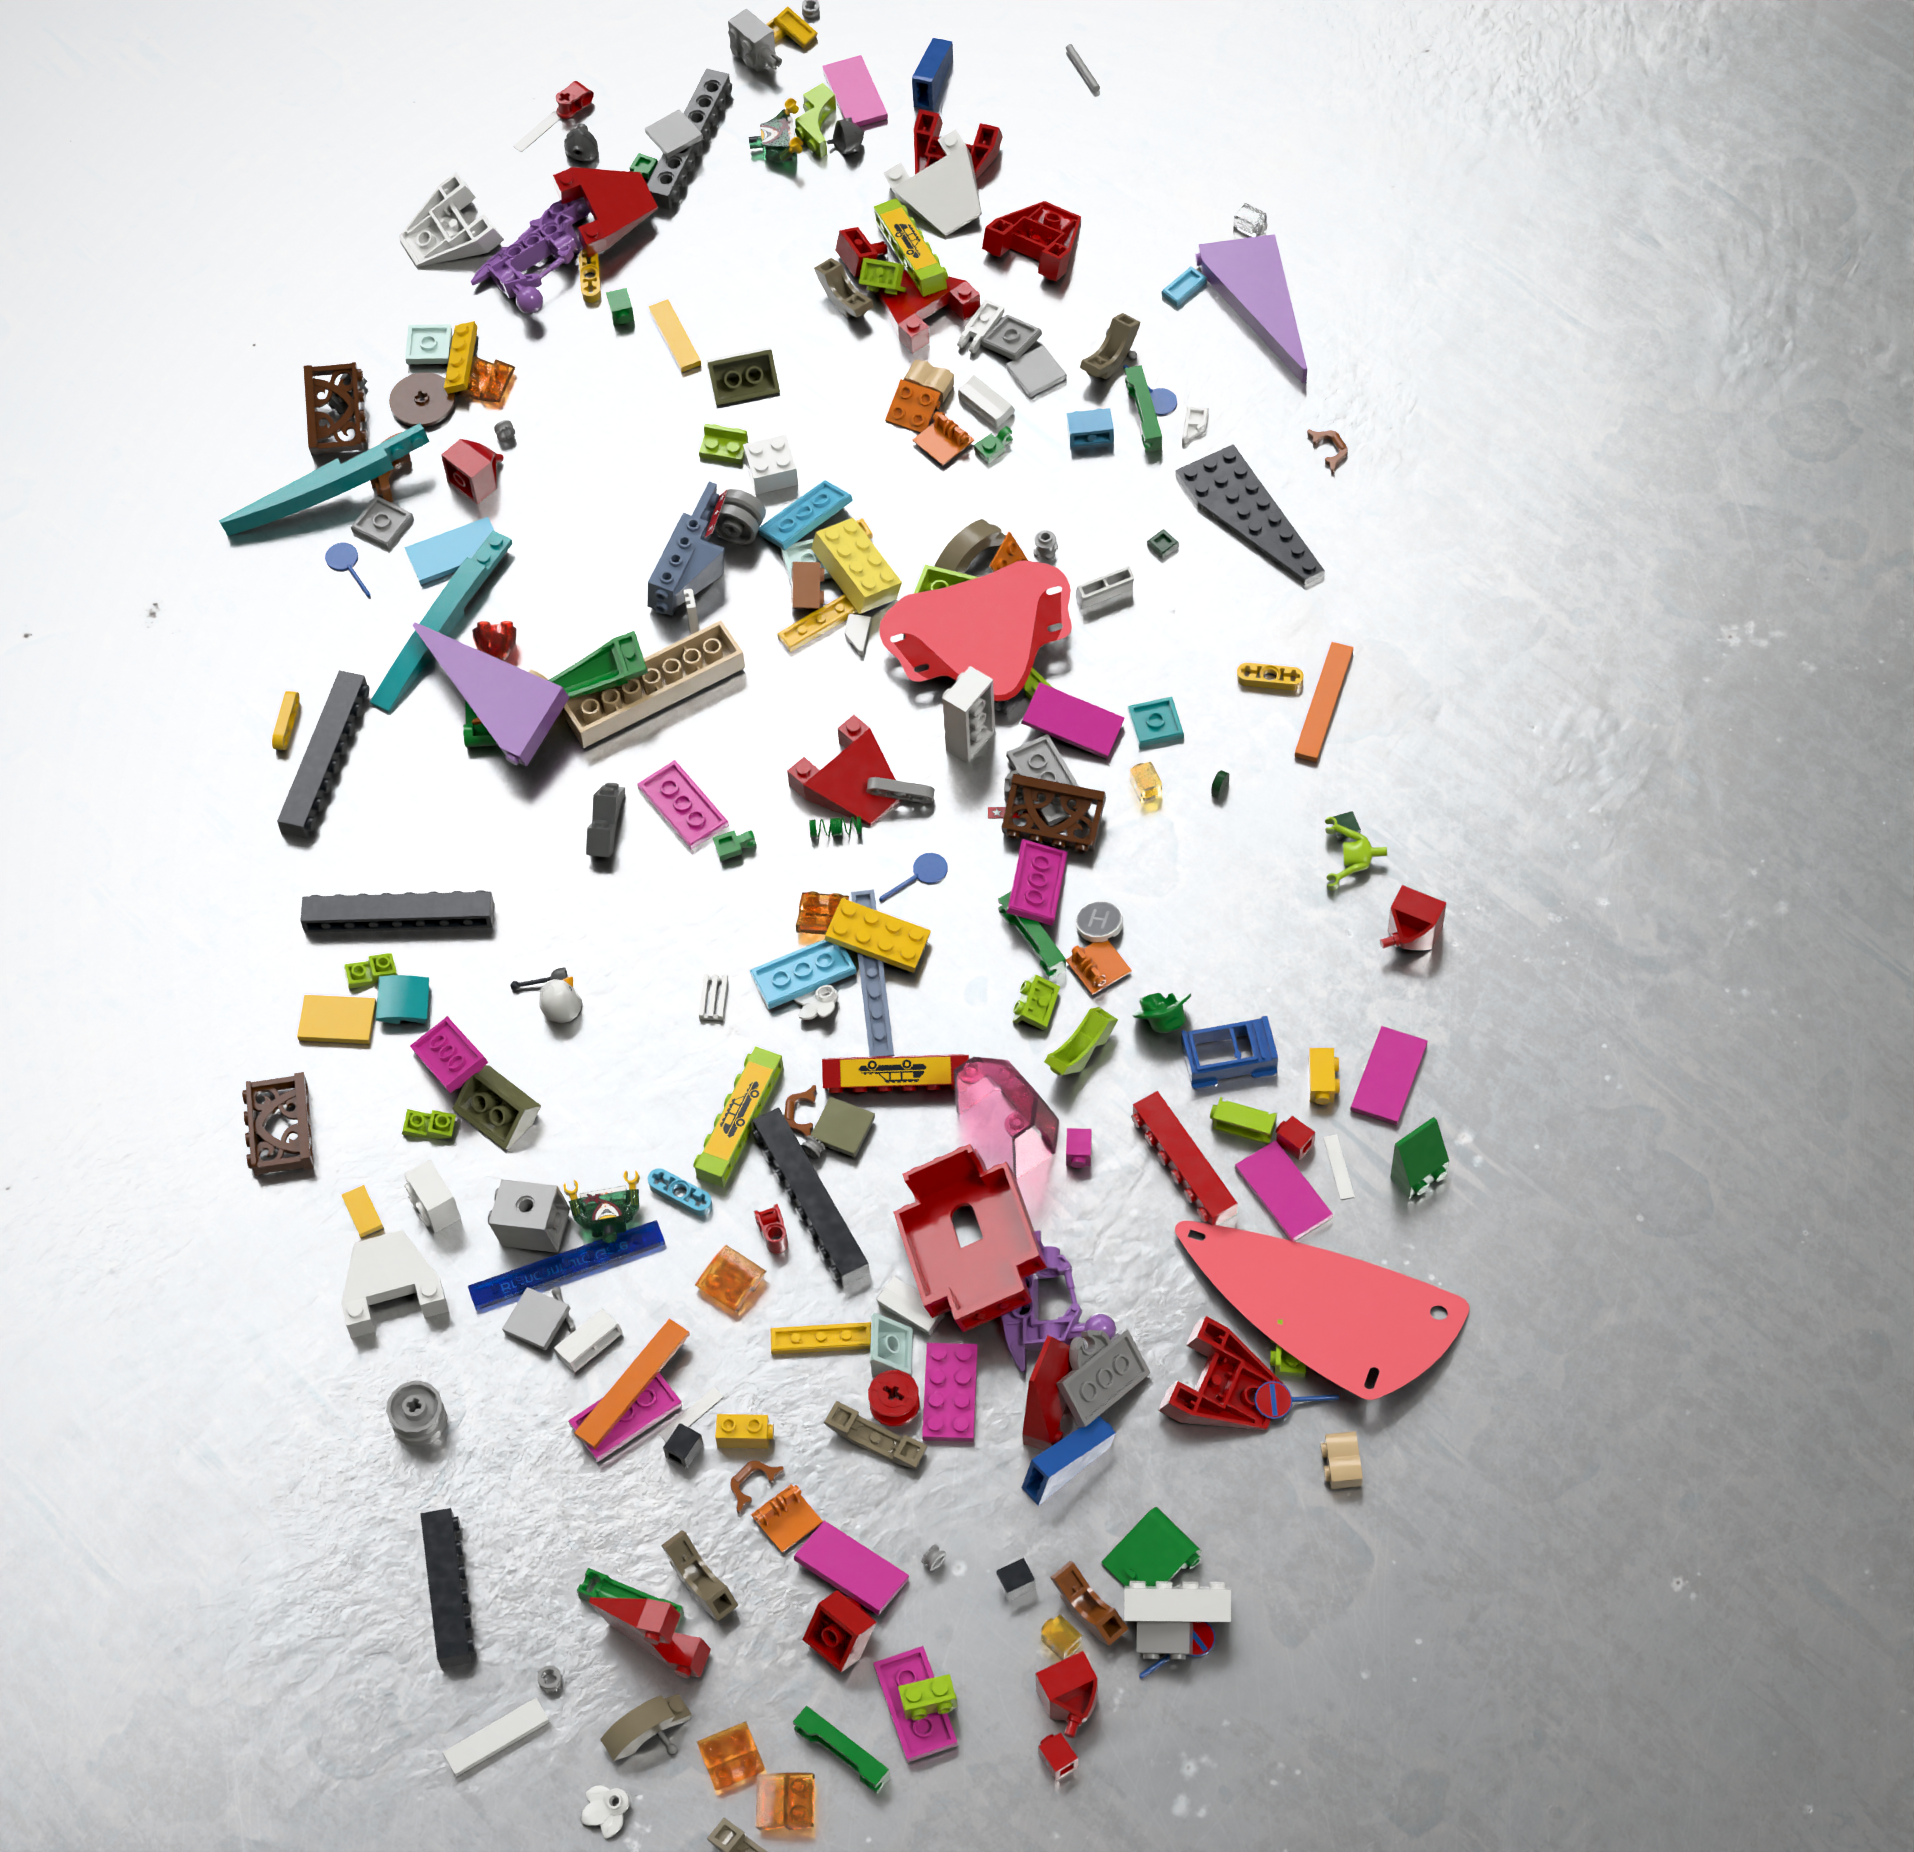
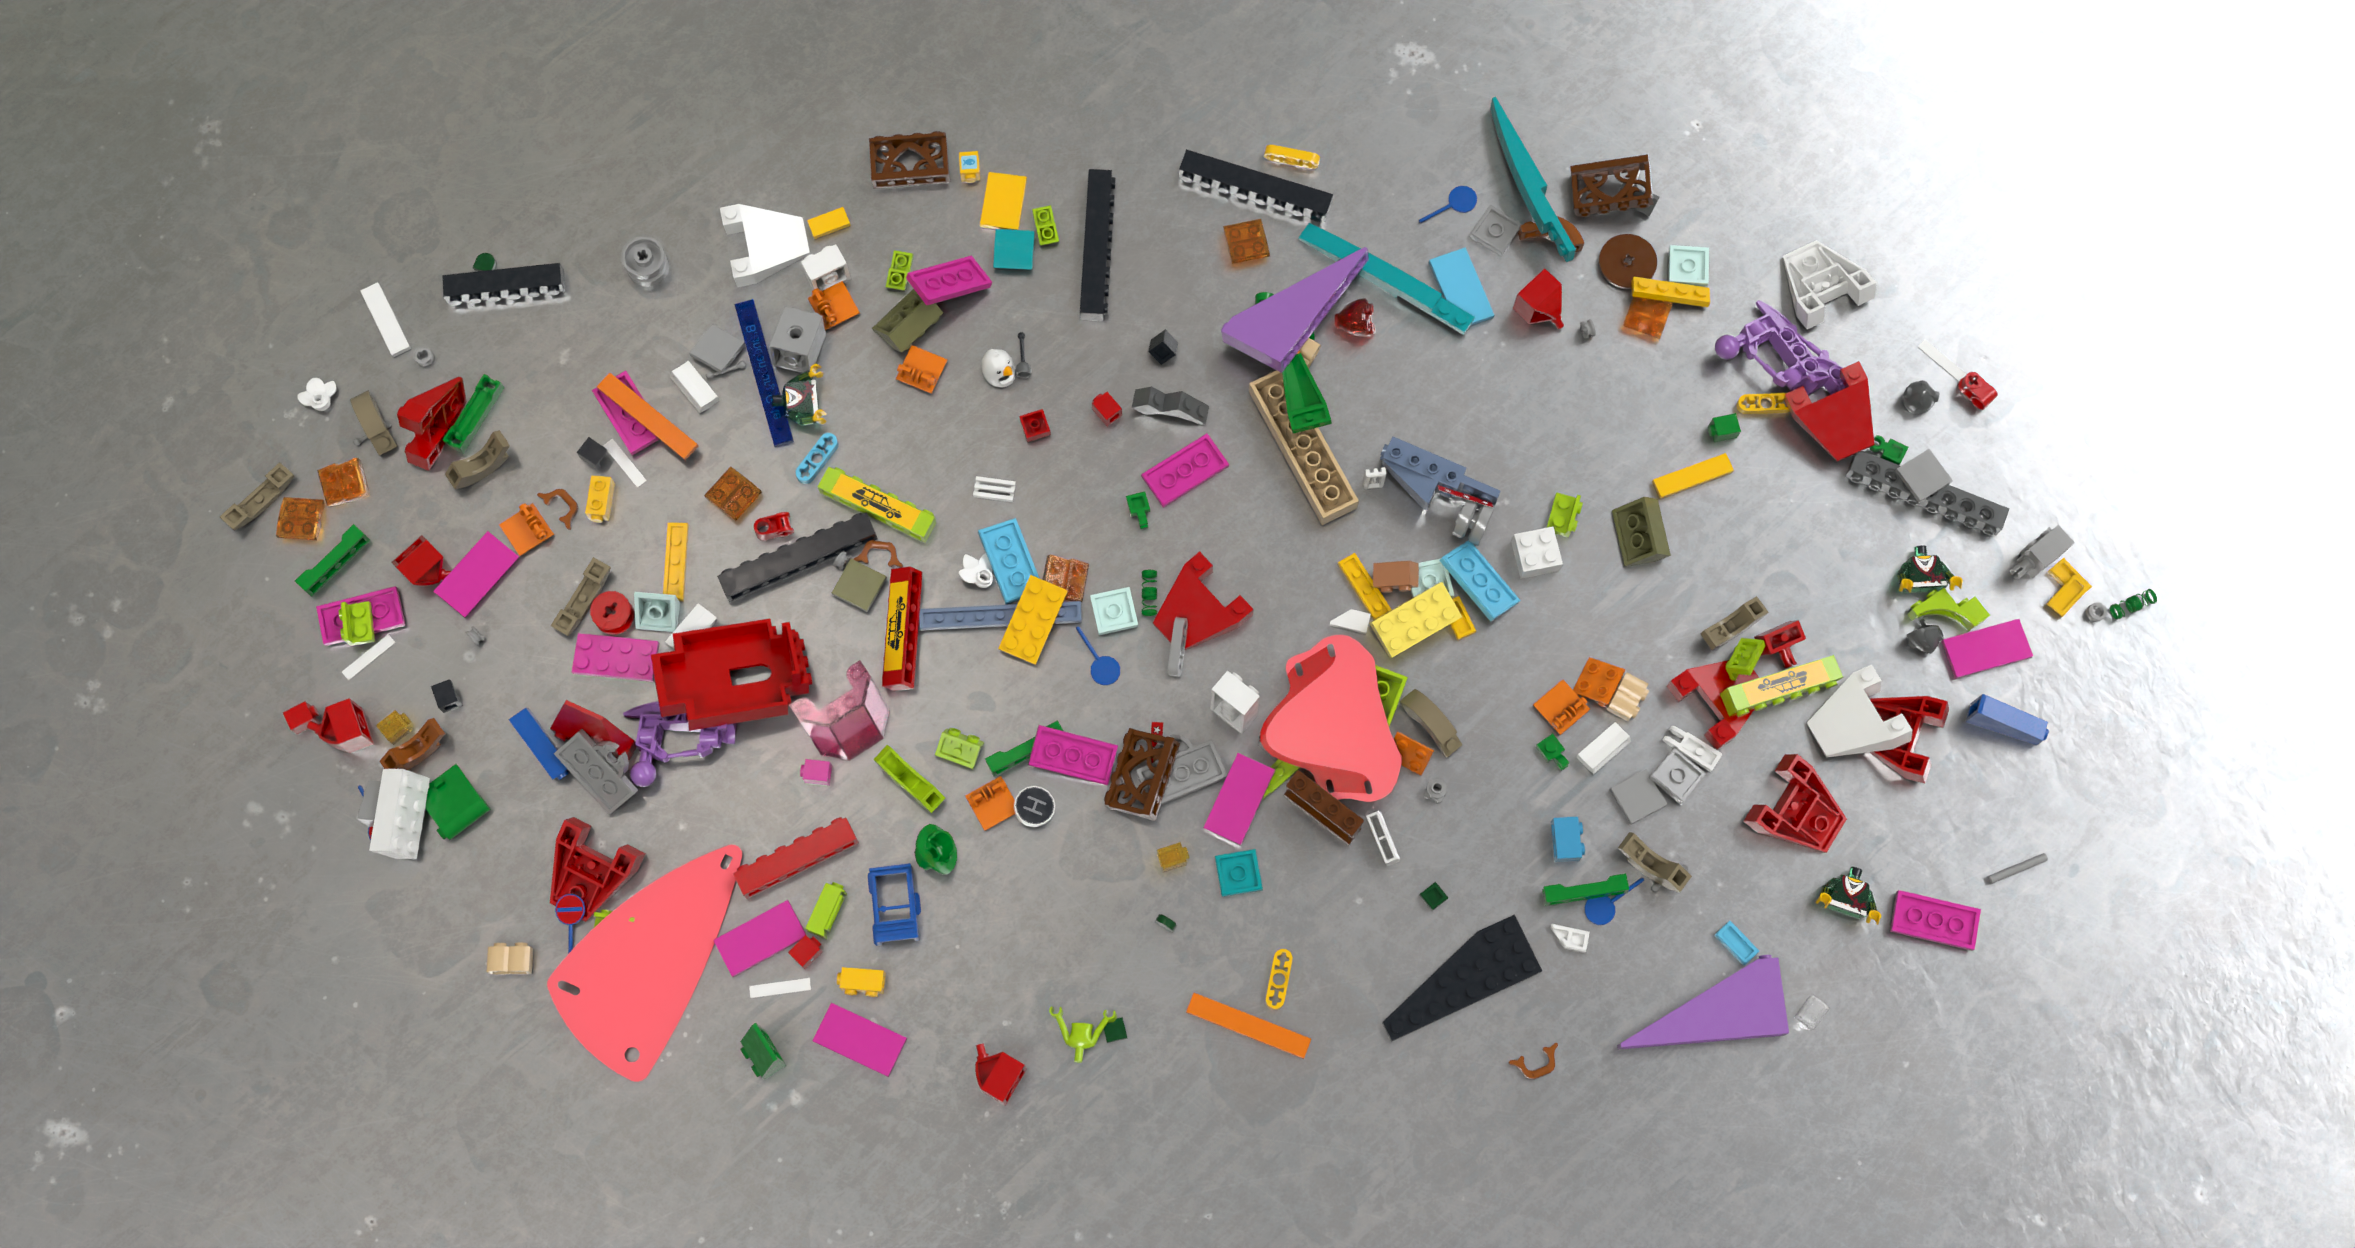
camera: 90 degrees right, 15 degrees up
none -> white sticker [342,634,395,680]
none -> dark green tile [472,253,496,271]
none -> orange hinge [808,281,860,331]
none -> orange hinge [896,345,948,394]
none -> yellow brick [959,151,981,183]
none -> red piece [1019,409,1051,442]
none -> light aqua plate [1090,587,1138,635]
none -> red brick [1092,392,1122,427]
none -> black panel [1148,329,1178,365]
none -> clear orange slope [1223,219,1270,264]
none -> reddish brown fence [1283,770,1364,846]
none -> torso [1815,867,1881,925]
none -> dark pink plate [1890,890,1981,951]

